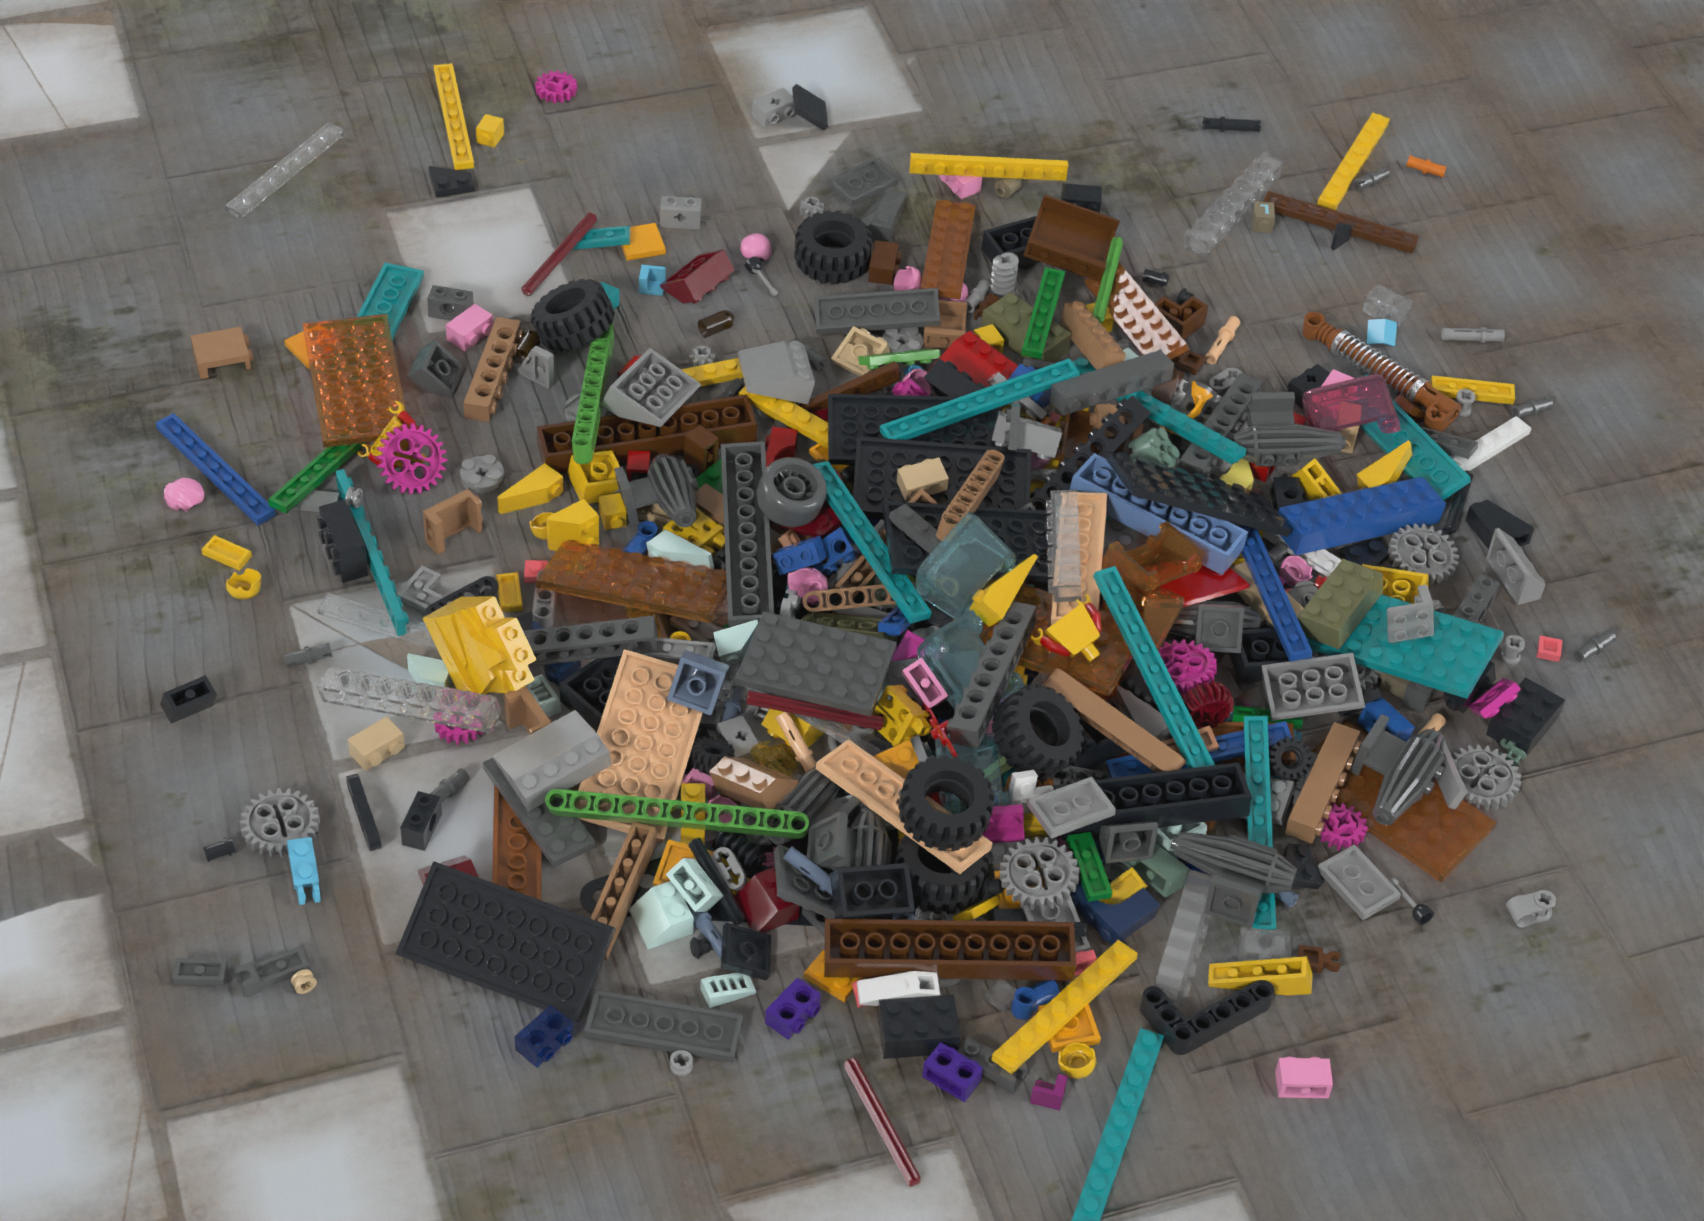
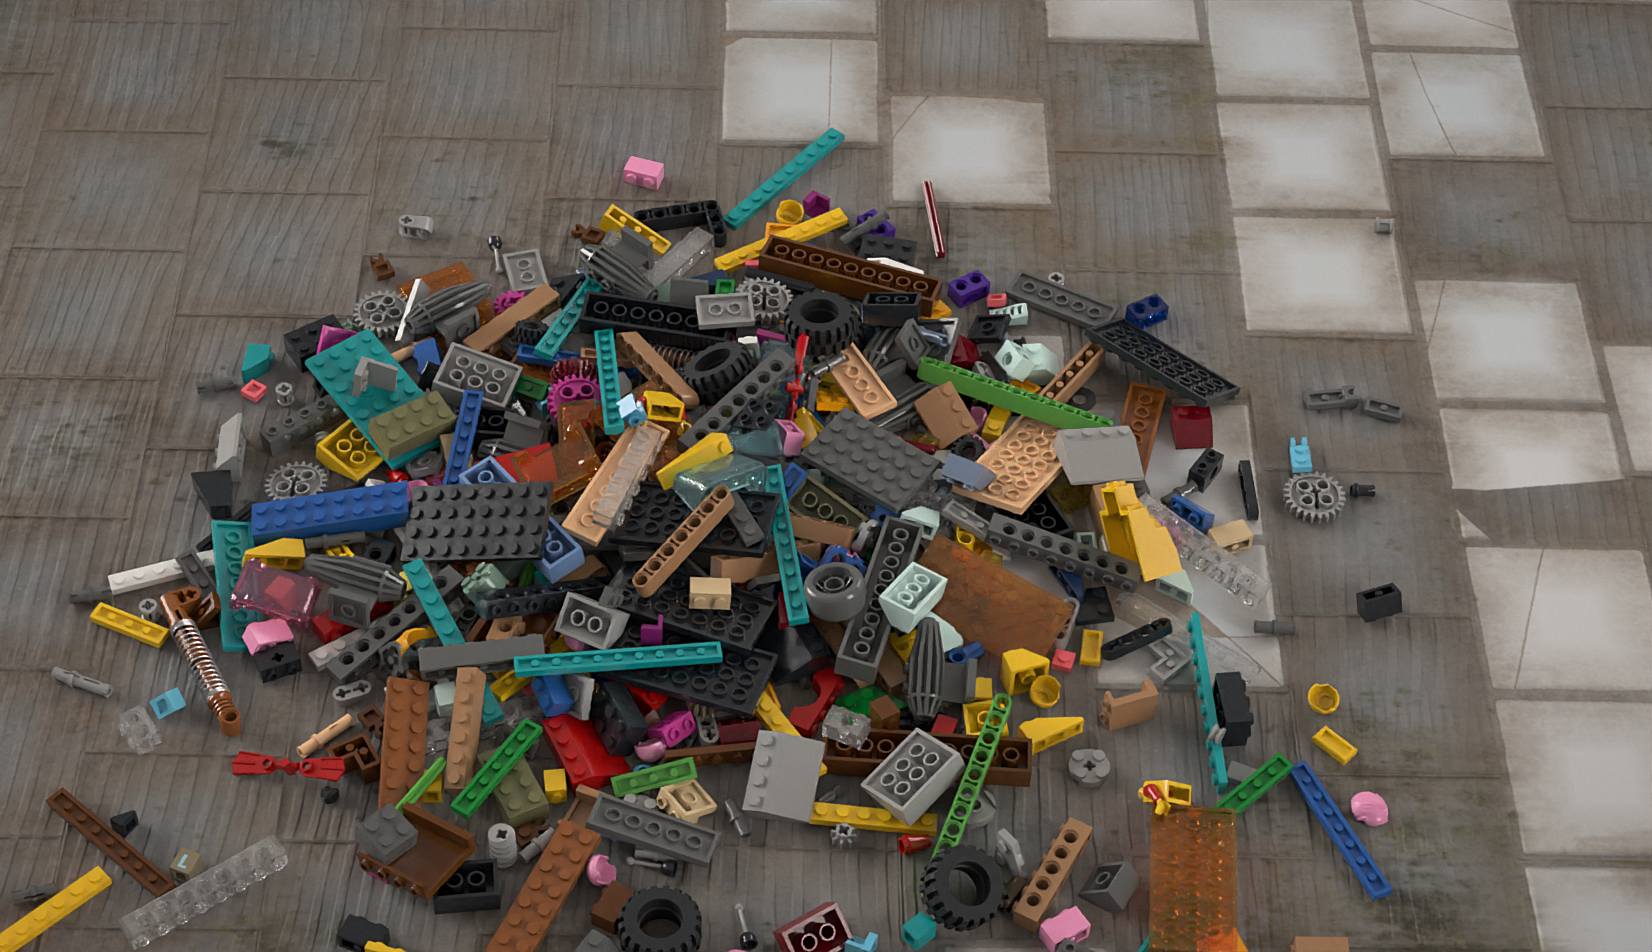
camera: 160 degrees left, 0 degrees up
tan bush [291,969,317,994] -> none
dark pink gear [375,423,448,494] -> none
dark brown piece [698,310,734,338] -> none
black pin [1142,269,1169,287] -> none
none -> red piece [231,751,345,782]
none -> teal slope [241,343,275,384]
none -> dark grey brick [355,803,418,865]
none -> reddish brown plate [370,253,395,282]
none -> window [616,393,647,427]
none -> magenta panel [641,615,663,646]
none -> black hinge [733,398,783,436]
none -> clear brick [822,705,871,749]
none -> dark grey pin [839,209,890,247]
none -> light aqua slope [878,562,948,634]
none -> coral plate [987,293,1007,309]
none -> blue slope [1167,495,1215,541]

